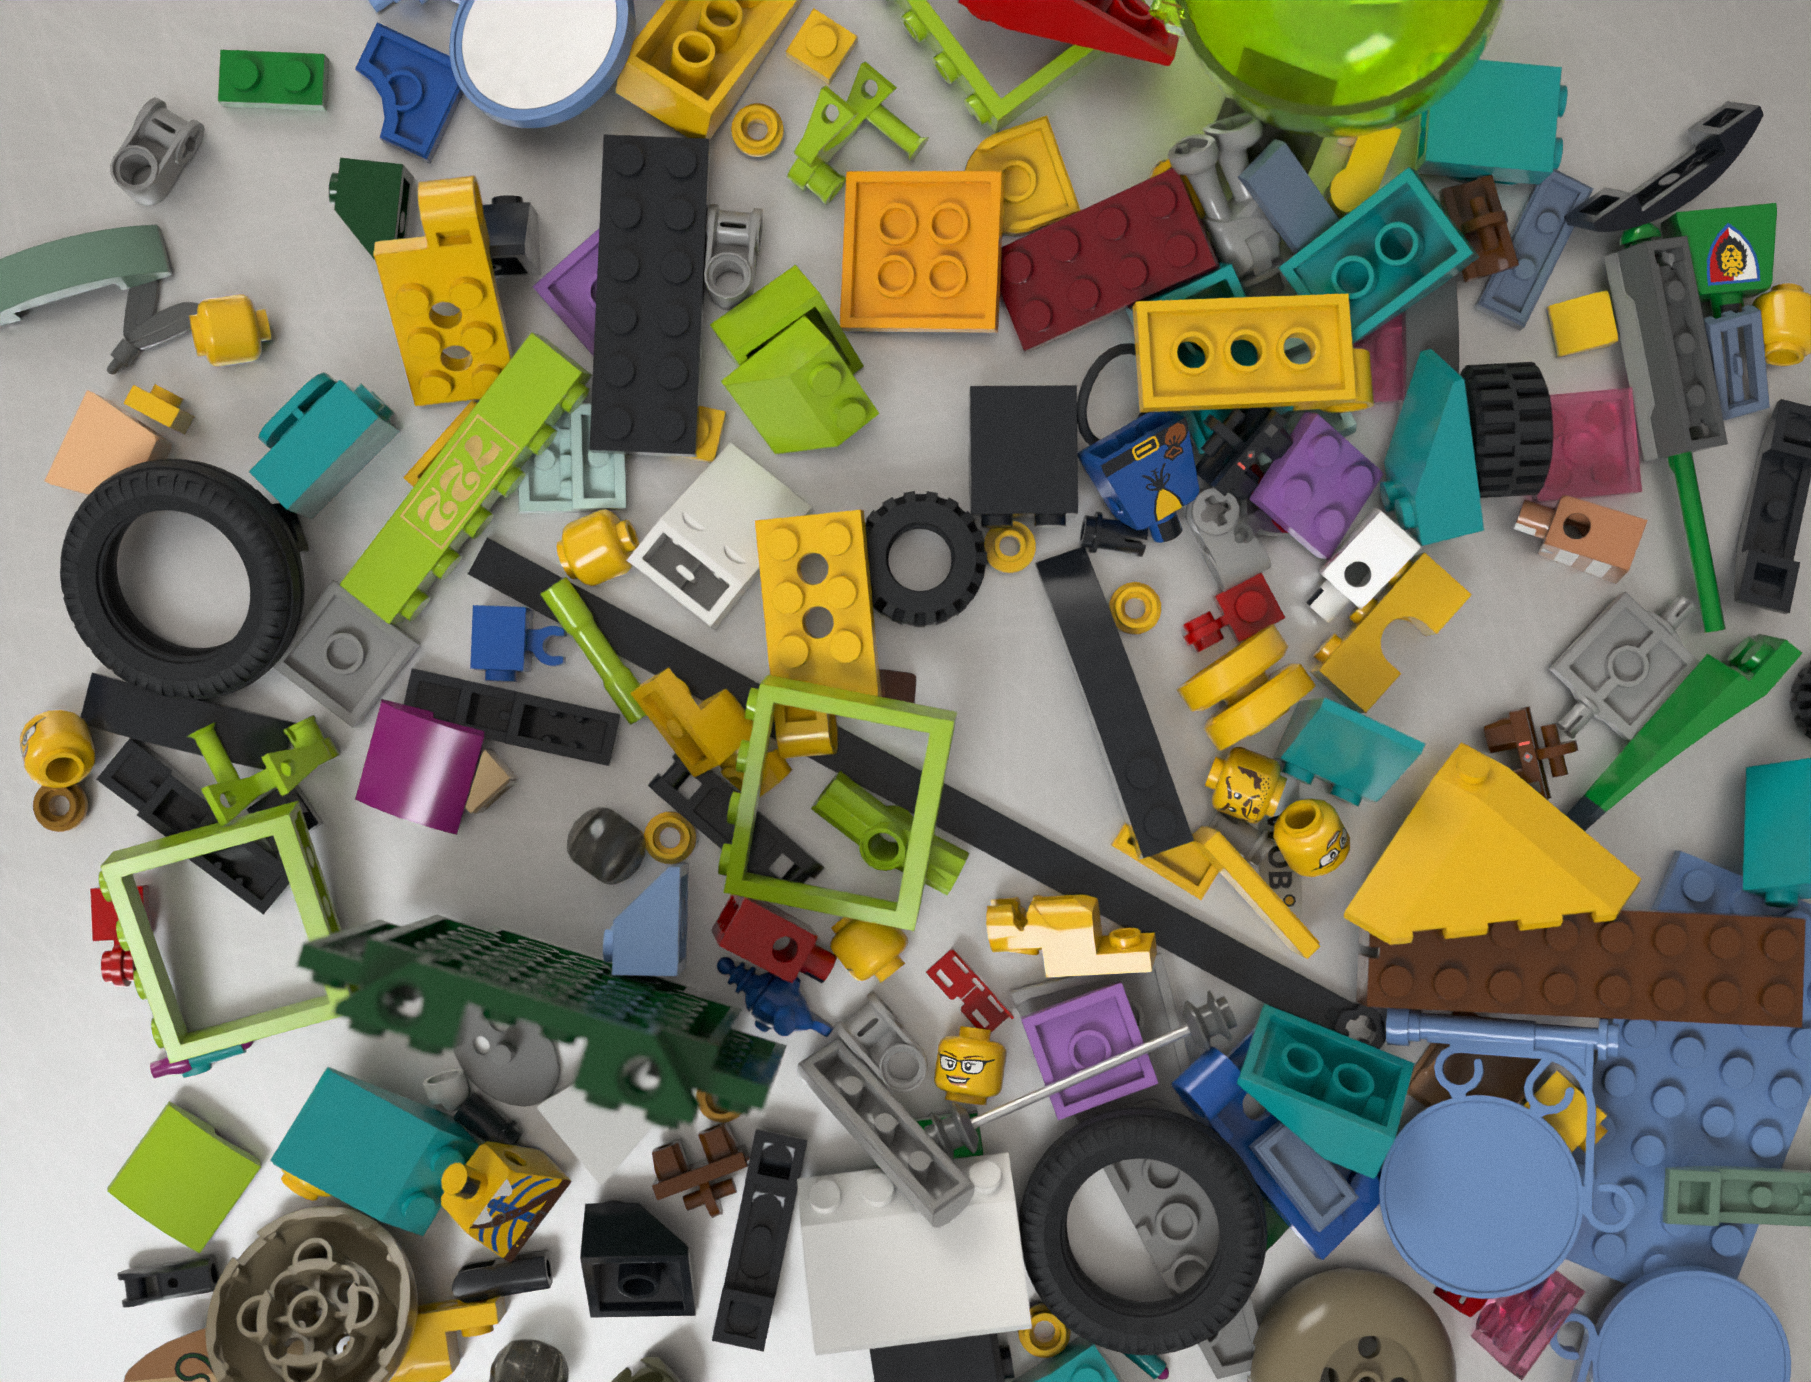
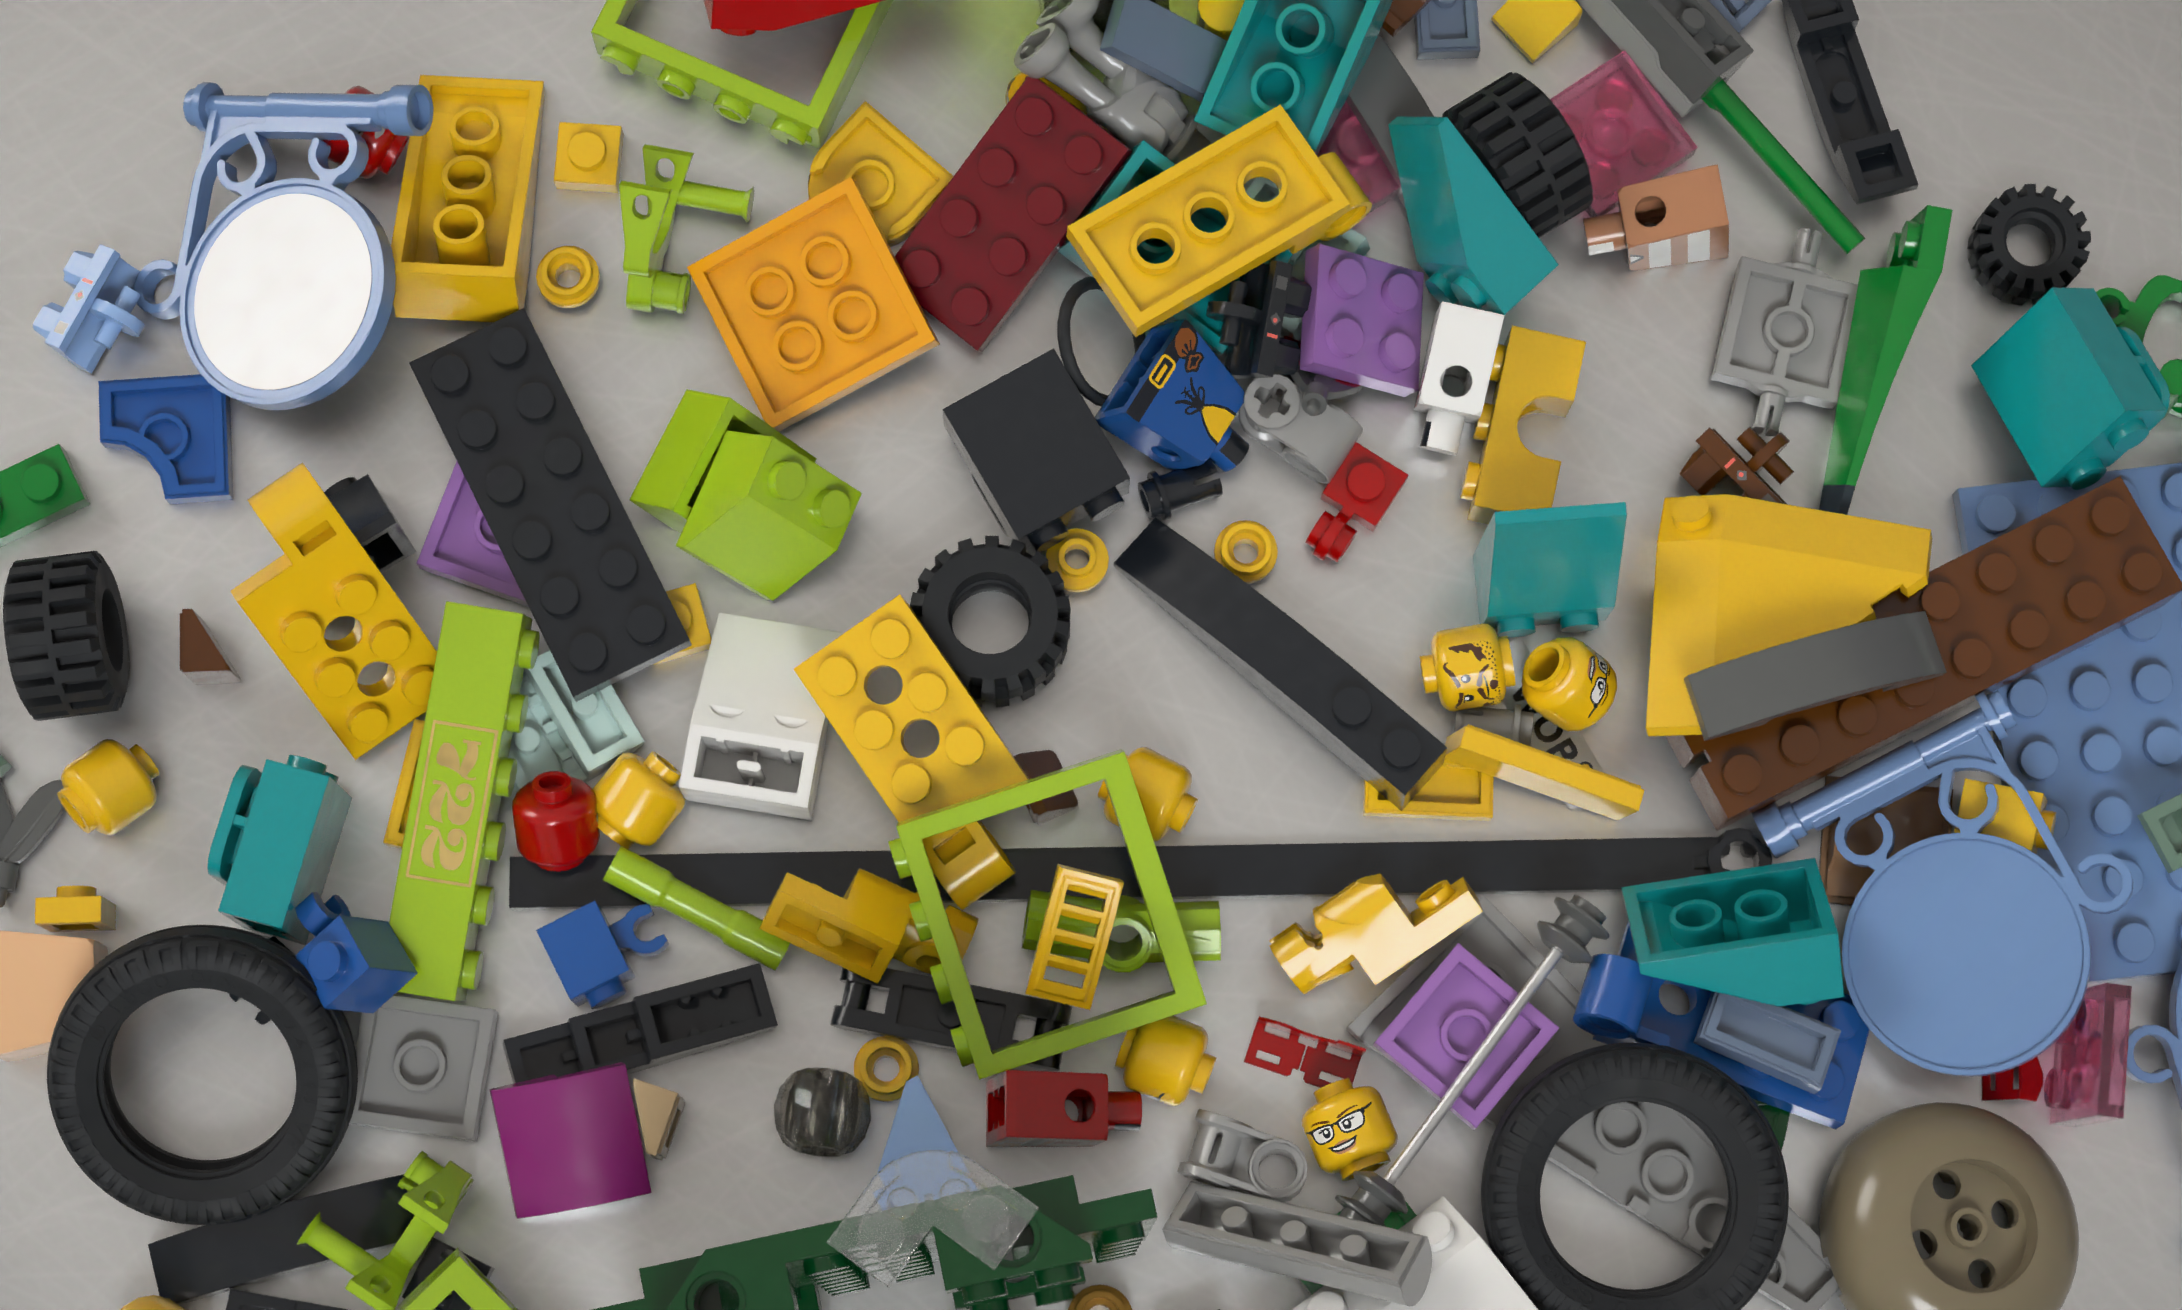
camera: 30 degrees left, 10 degrees down
dark green slope [329,157,413,260] -> none
light grey piece [704,204,763,310] -> none
blue piece [717,957,834,1037] -> none
yellow wheel [1176,624,1316,751] -> none
none -> black tyre [3,551,130,721]
none -> reddish brown slope [180,609,241,685]
none -> blue brick [295,892,418,1014]
none -> red head [512,771,600,872]
none -> clear plate [826,1150,1039,1289]
none -> yellow slope [1025,864,1124,1010]
none -> yellow head [1098,747,1198,842]
none -> dark grey slope [1684,611,1947,741]

